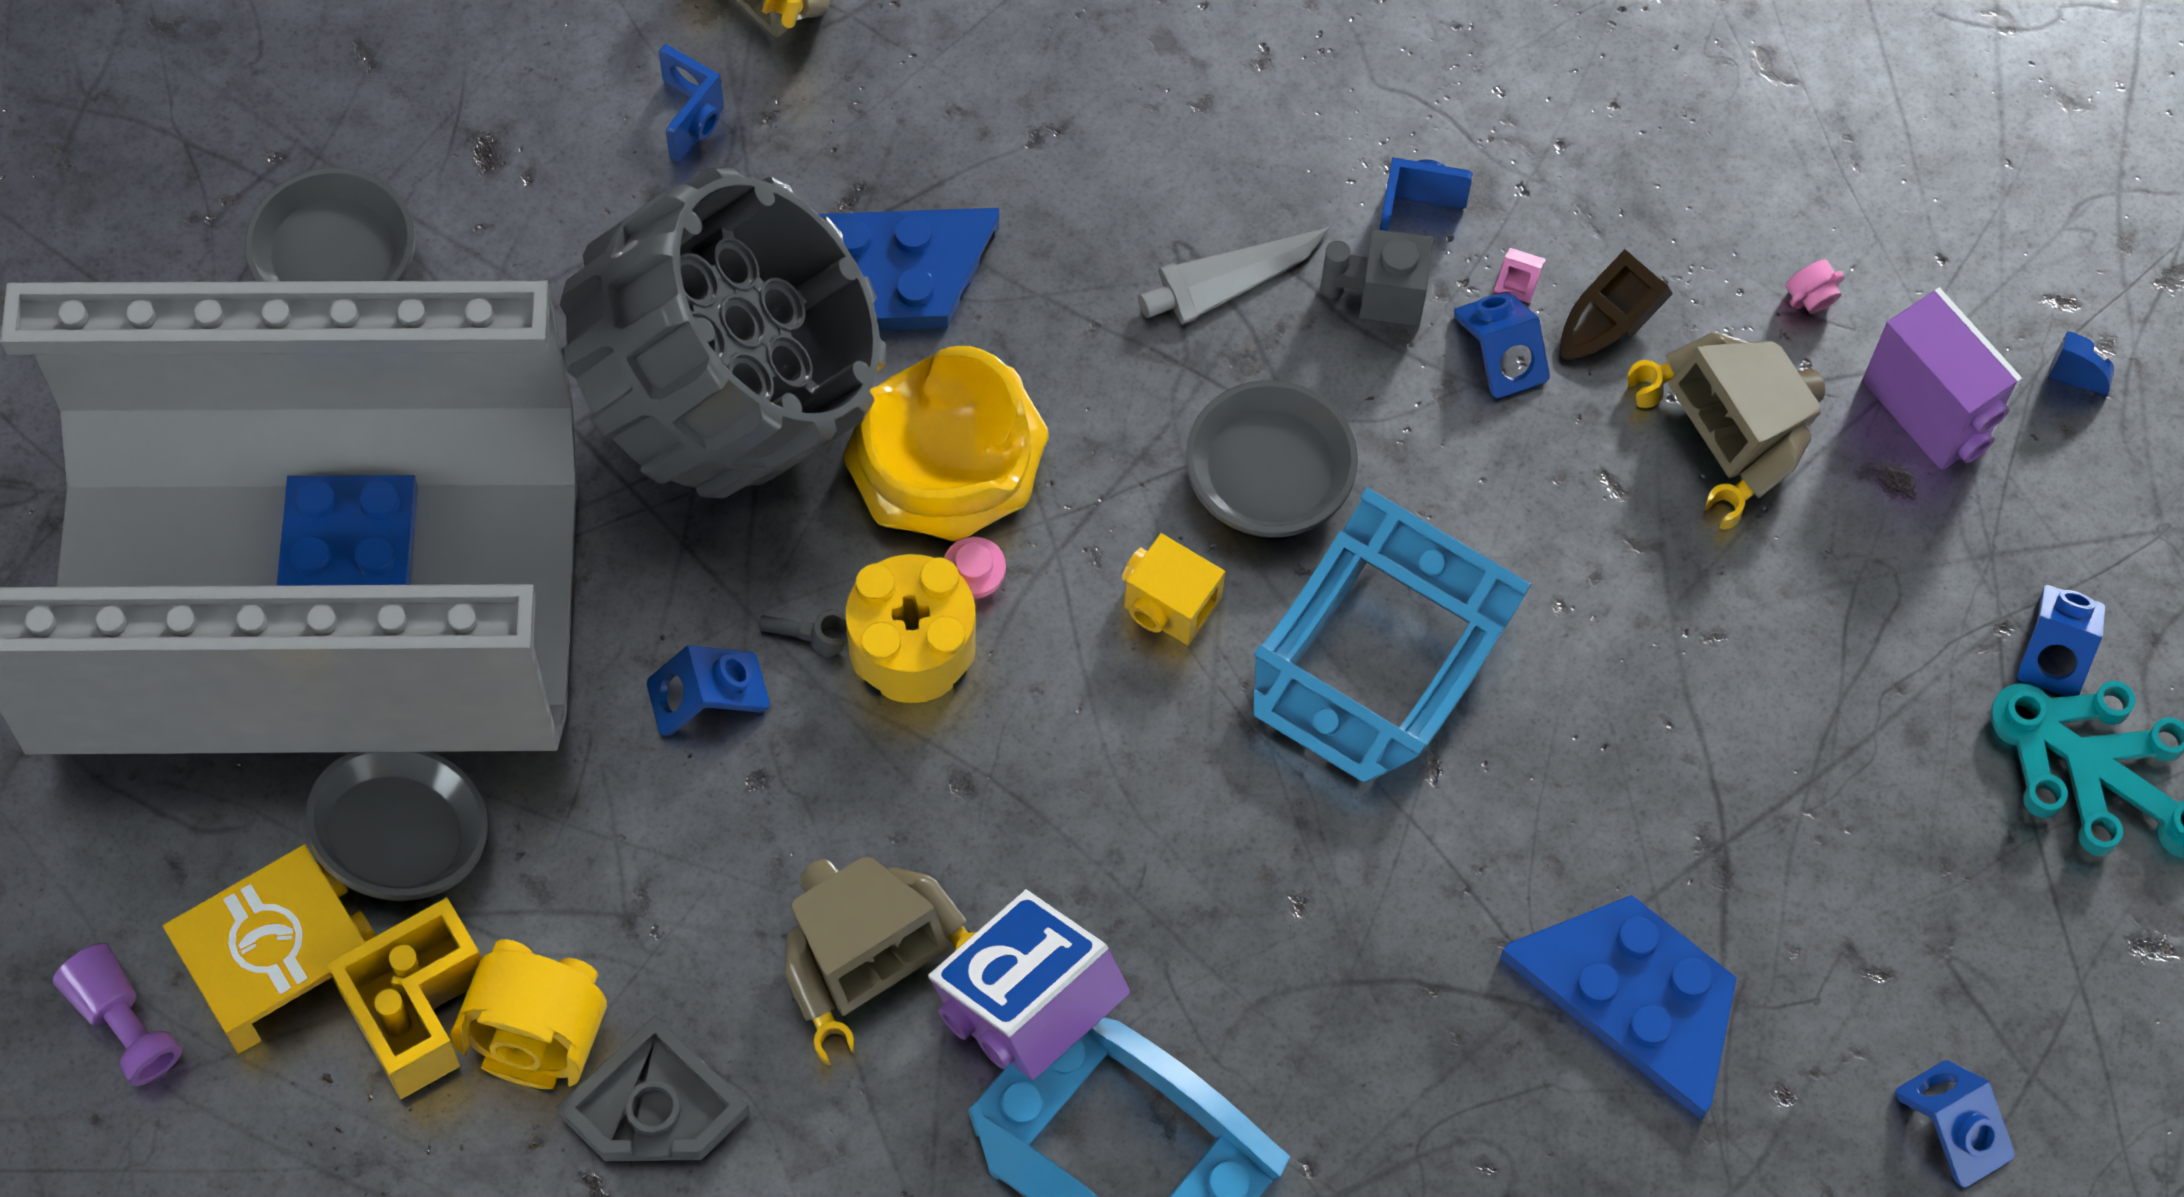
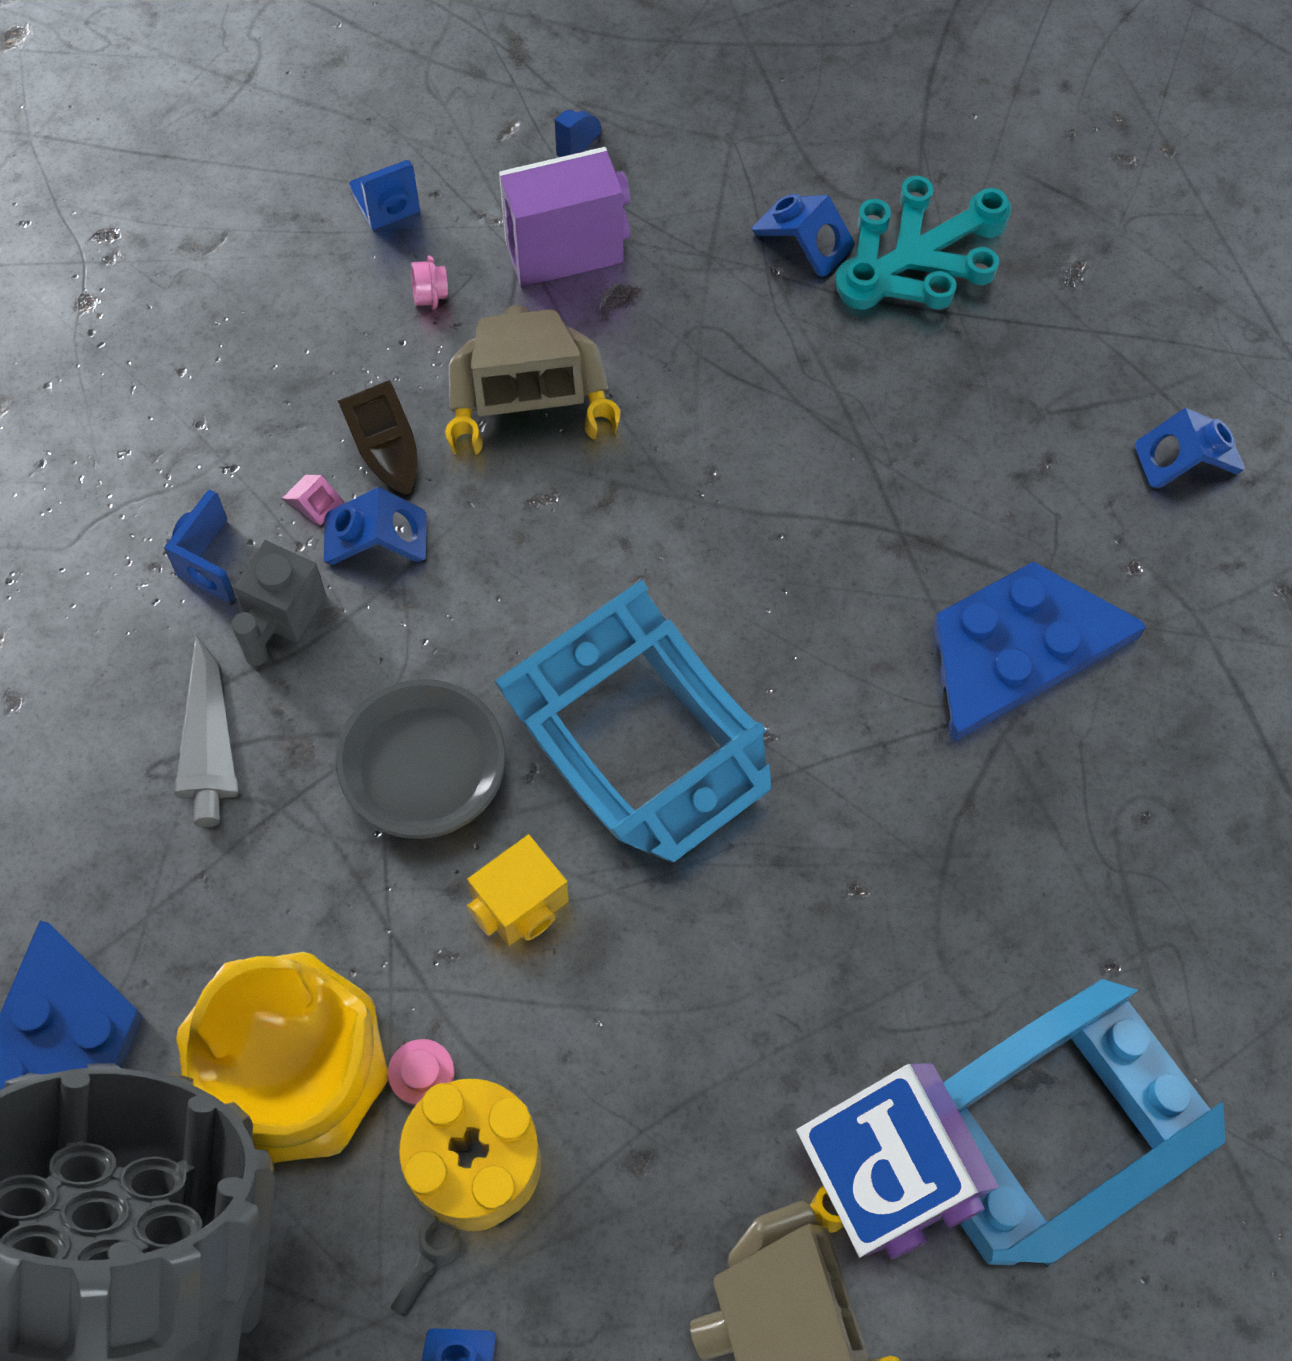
camera: 70 degrees left, 0 degrees up
none -> blue bracket [349,160,420,230]

